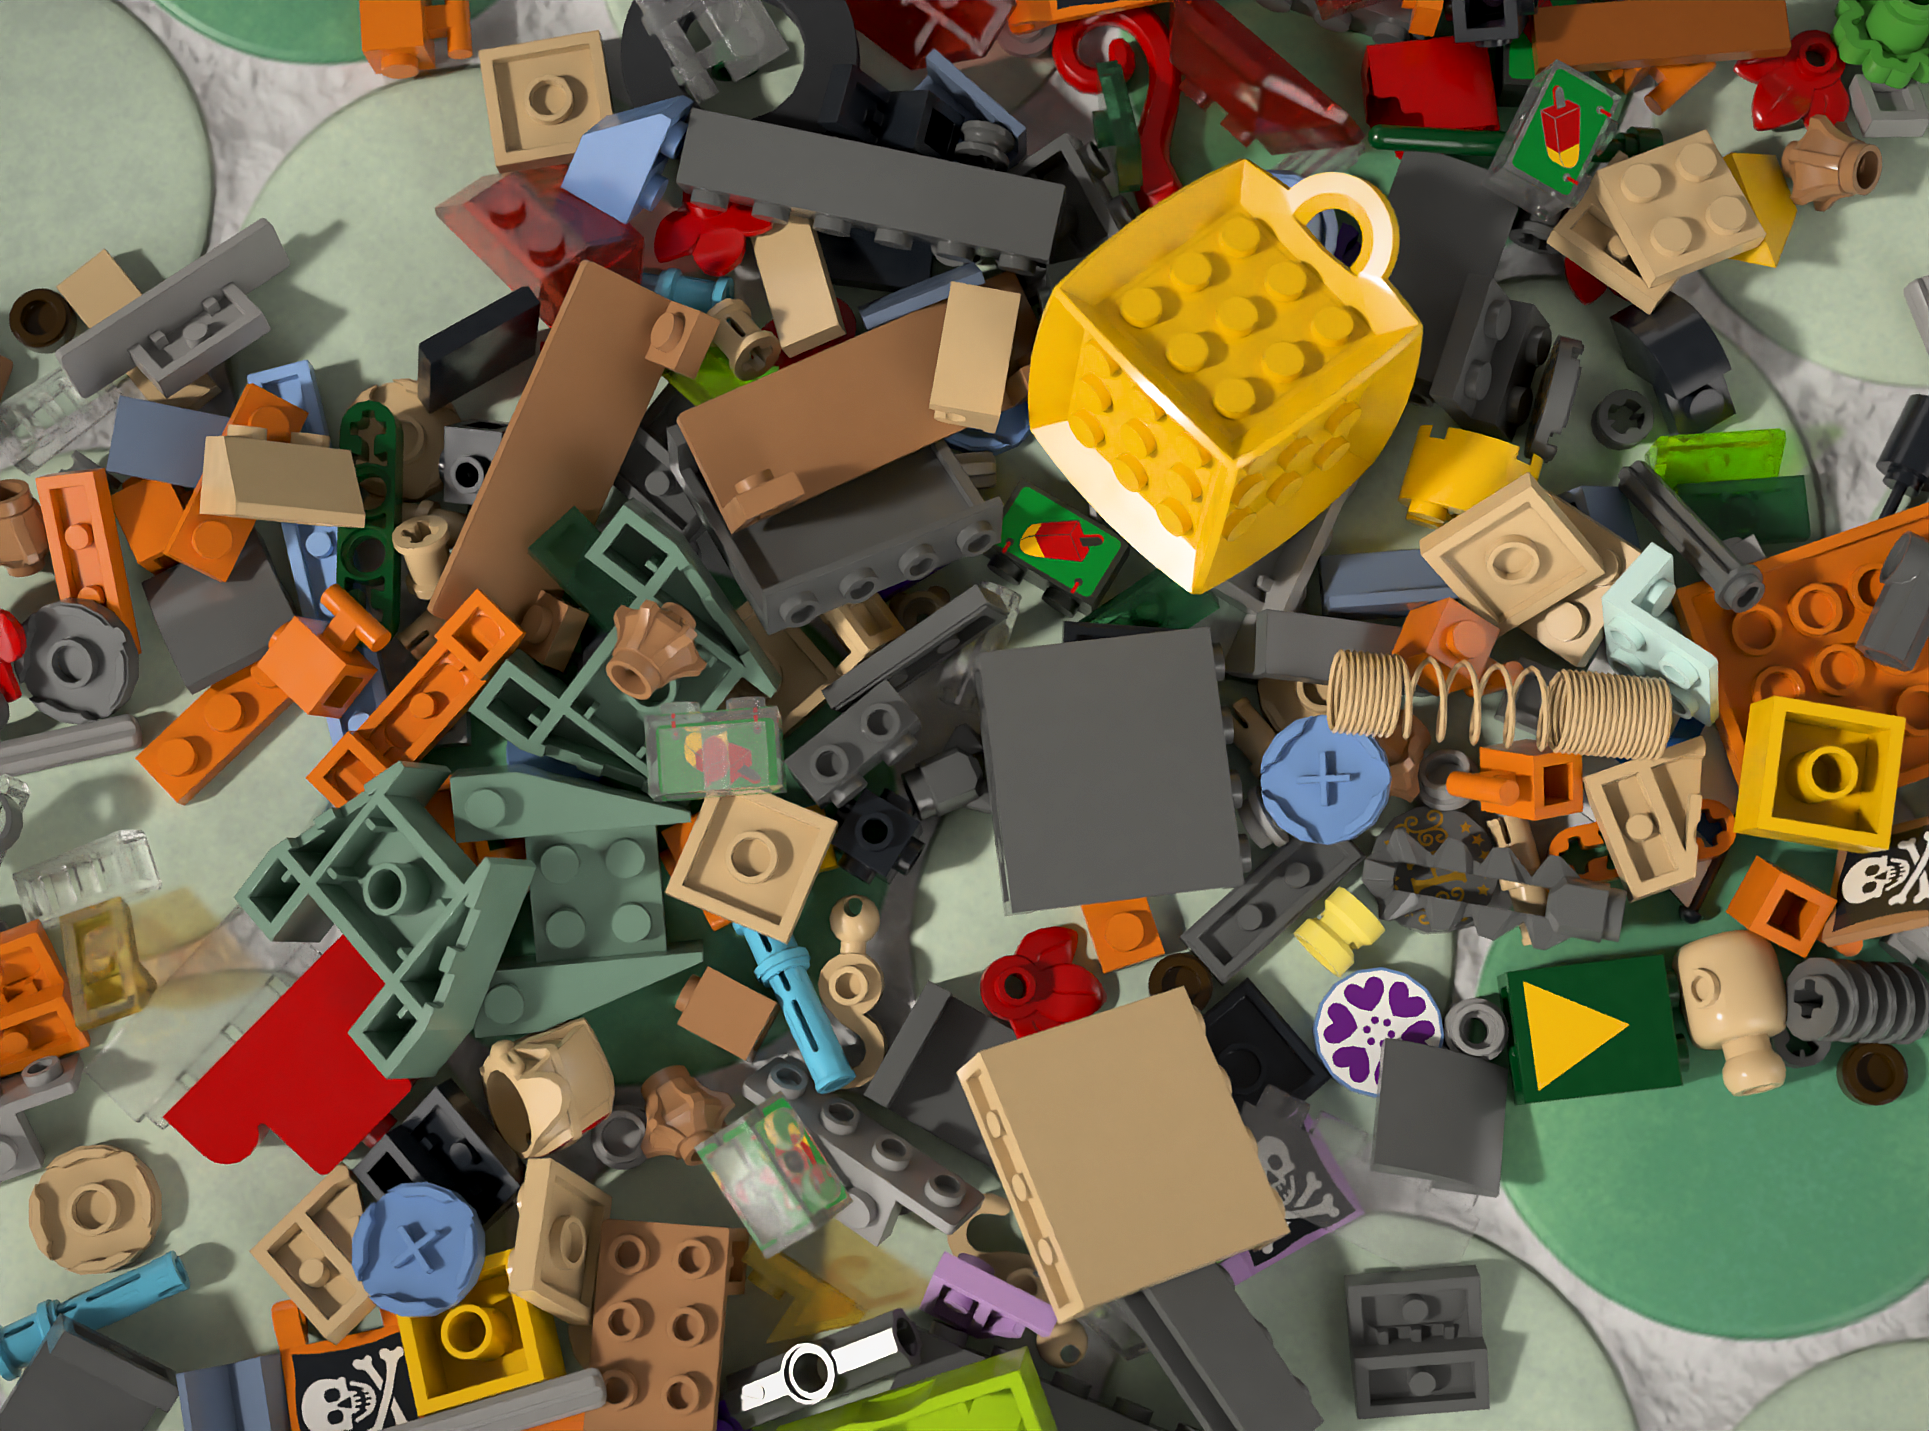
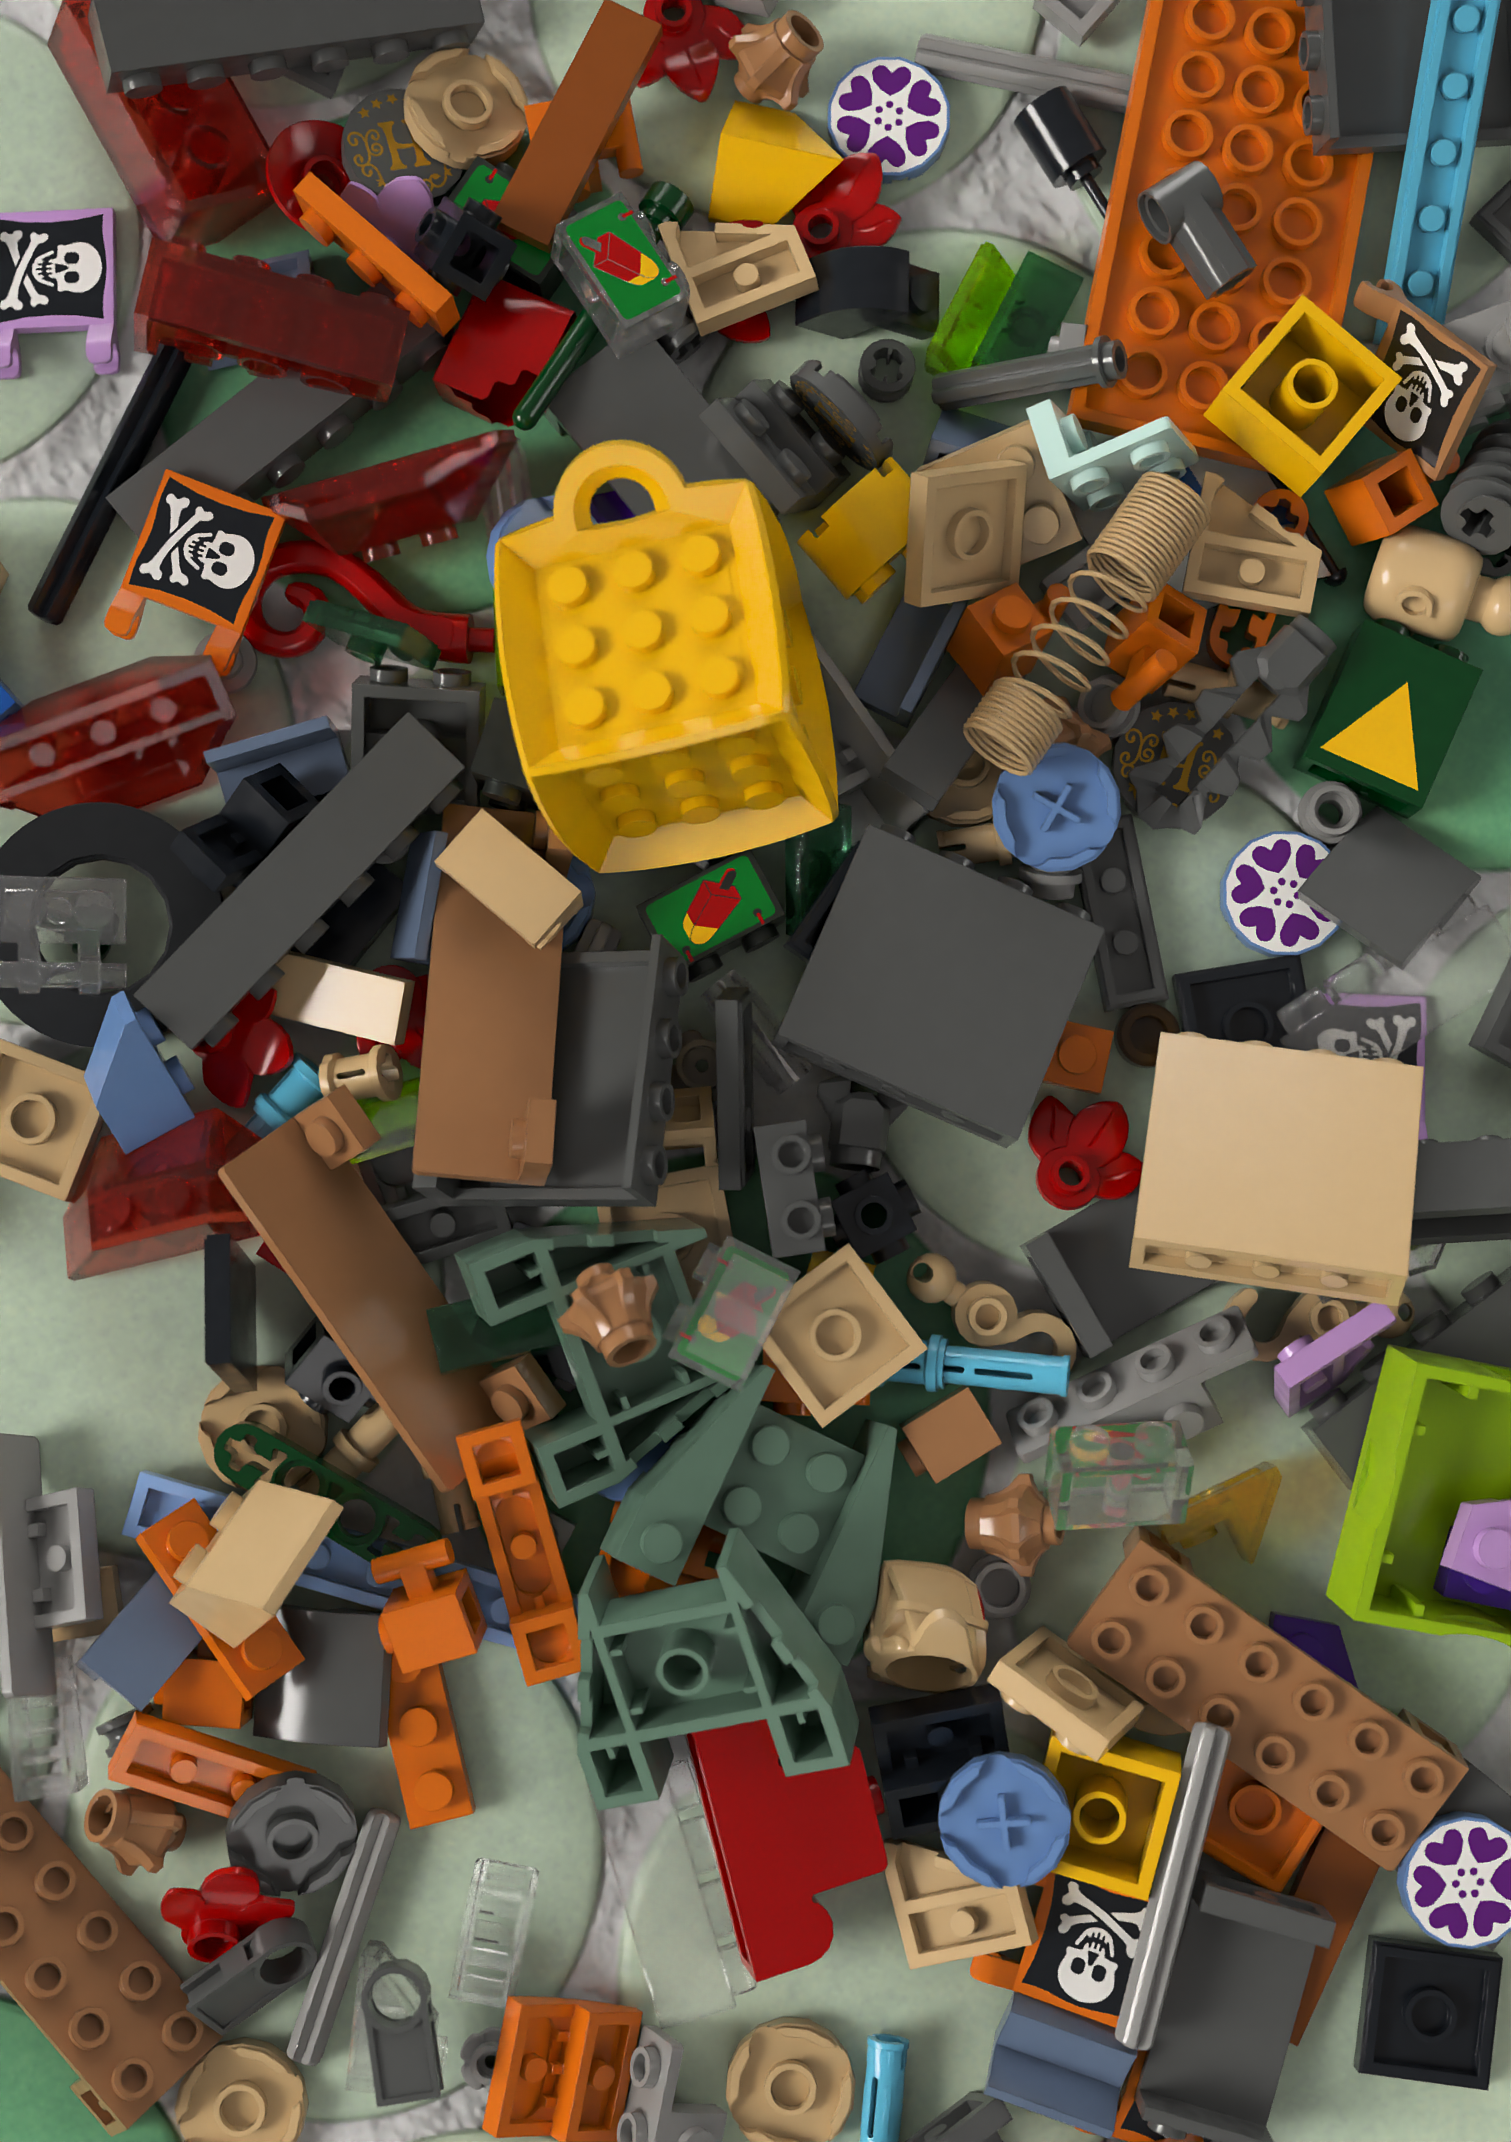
camera: 65 degrees left, 5 degrees up
clear yellow slope [59,896,157,1032] -> none
tan bush [392,515,451,600] -> none
dark grey piece [723,1308,923,1430] -> none
dark grey bush [953,120,1015,172] -> none
light yellow wheel [1293,886,1385,978] -> none
tan plate [1590,129,1767,289] -> none
none -> red plate [791,153,902,258]
none -> tile [828,57,950,184]

